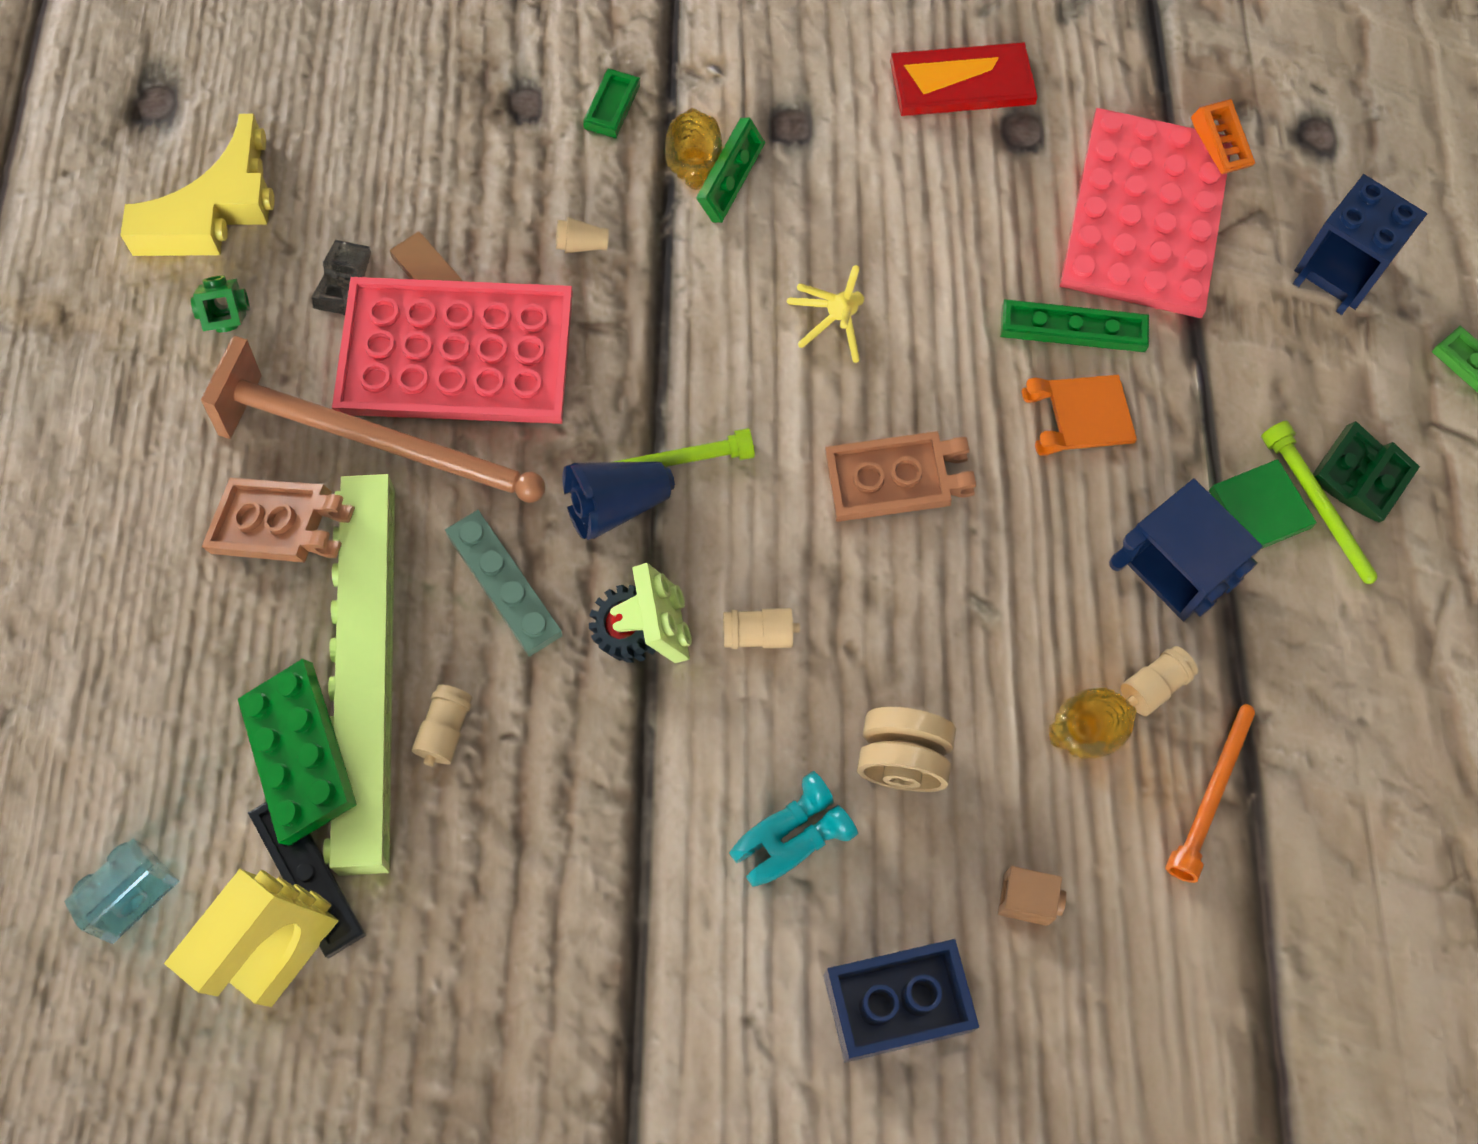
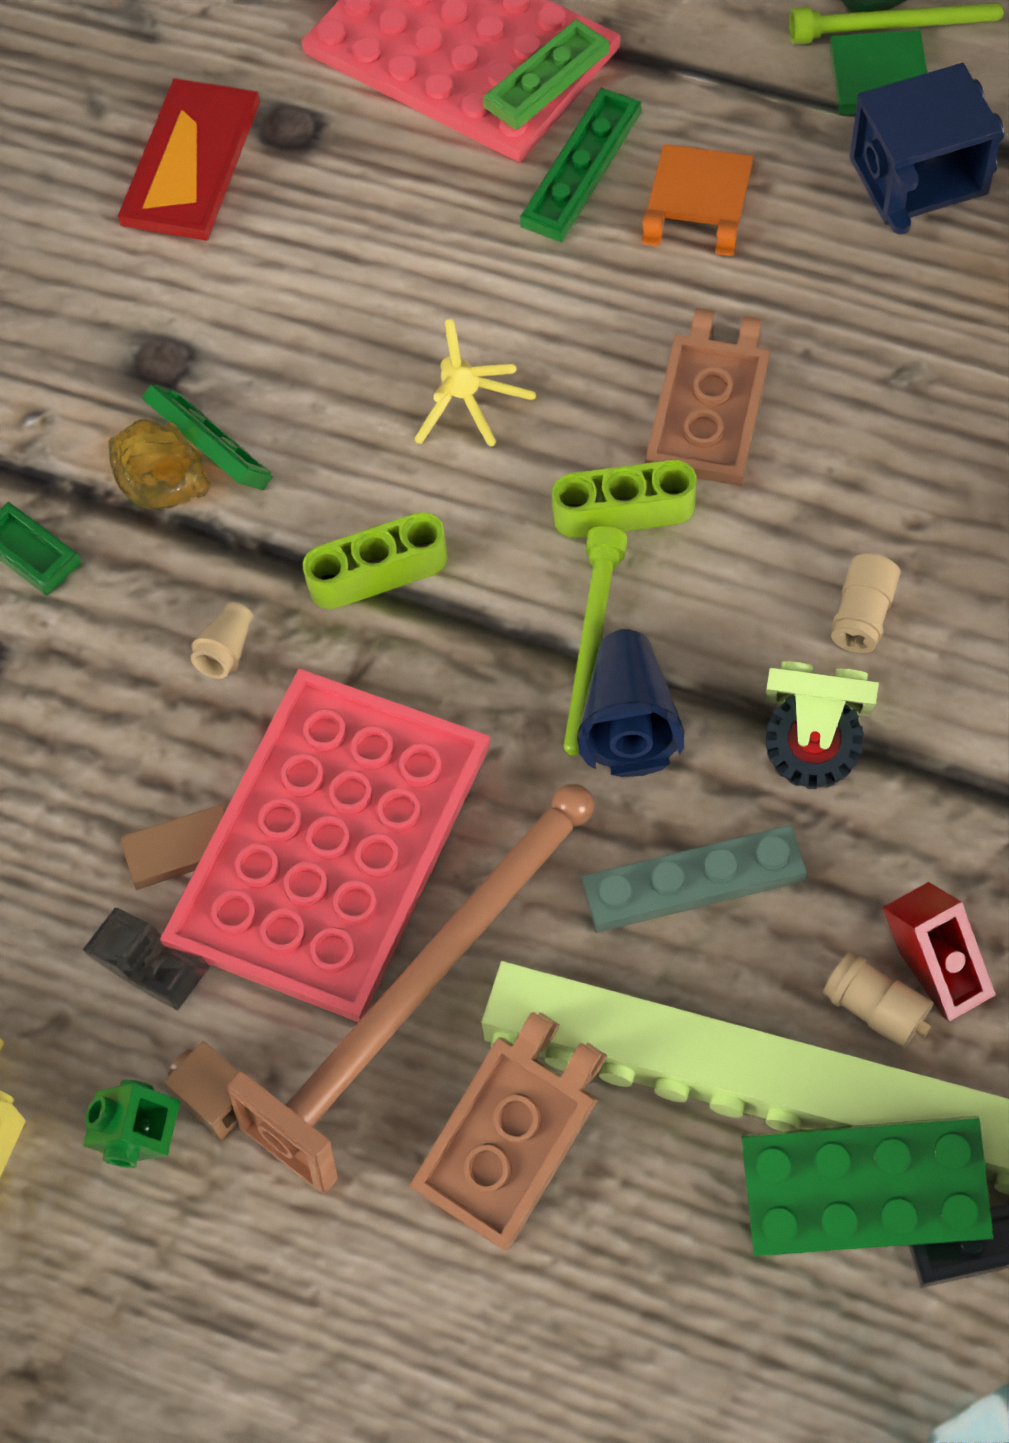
camera: 60 degrees left, 5 degrees down
none -> medium nougat brick [164,1040,239,1141]
none -> lime beam [303,512,448,609]
none -> bright green tile [483,19,609,131]
none -> lime beam [552,460,697,538]
none -> red slope [882,882,996,1021]

